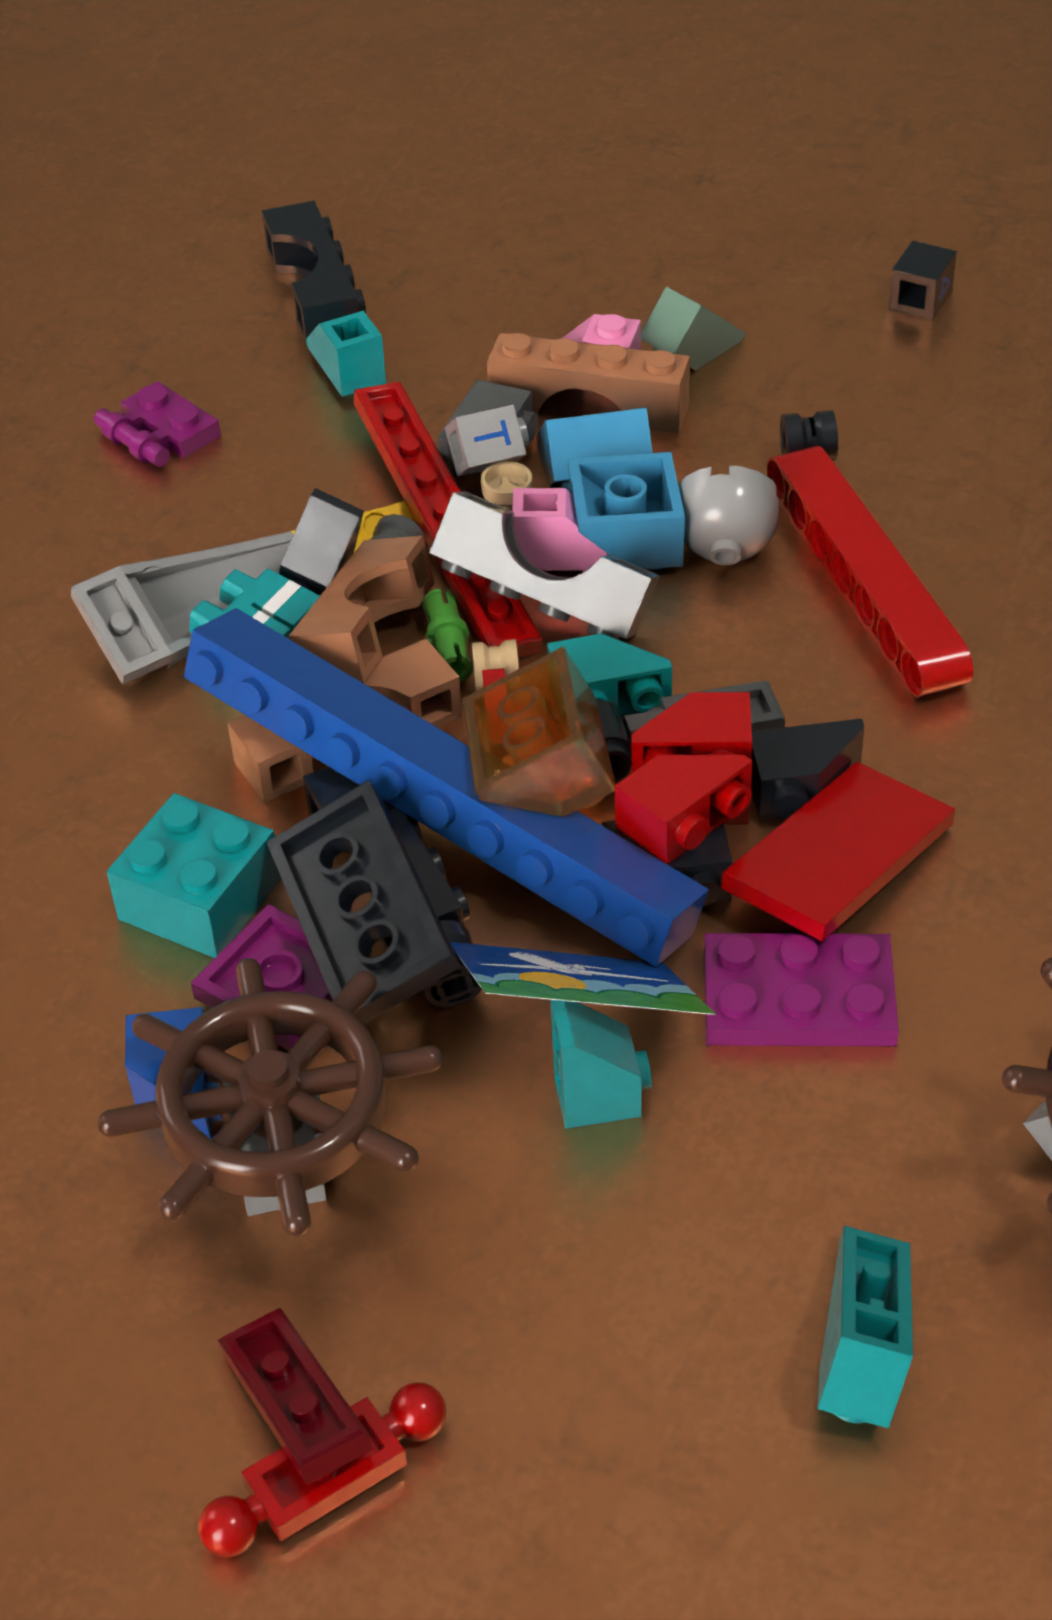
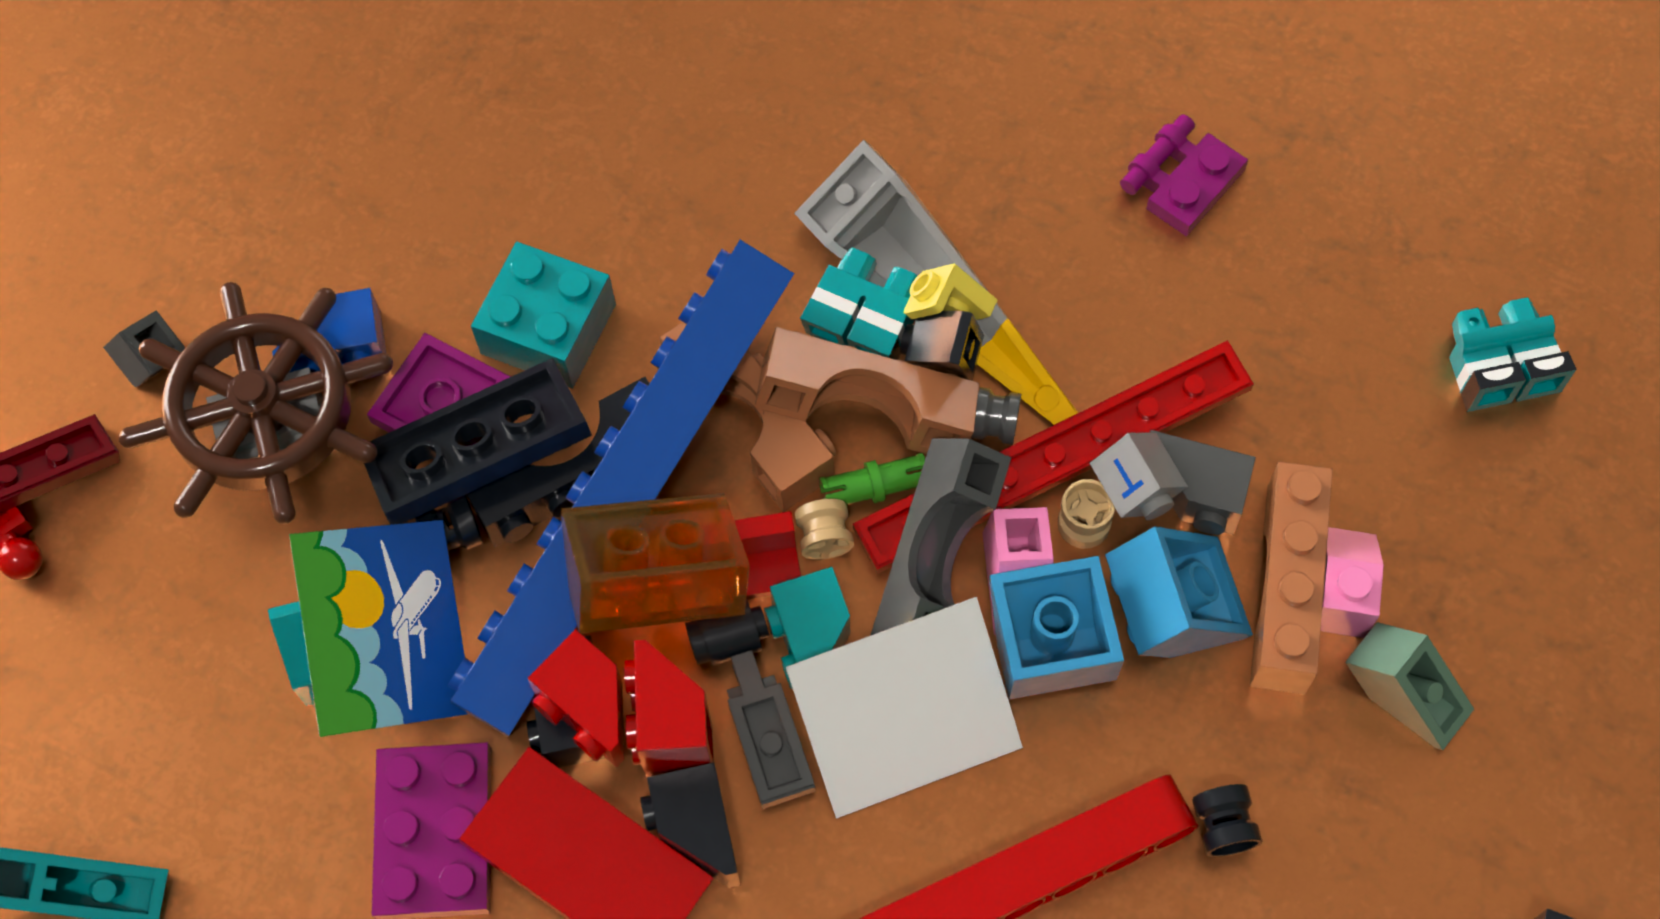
camera: 85 degrees right, 20 degrees up
black arch [262,201,366,348] -> none
teal slope [306,311,386,397] -> none
light grey cylinder [678,466,779,565] -> none
none -> dark grey slope [103,310,185,387]
none -> white sticker [786,597,1023,819]
none -> light yellow bracket [903,263,998,320]
none -> teal hips [1449,297,1577,412]

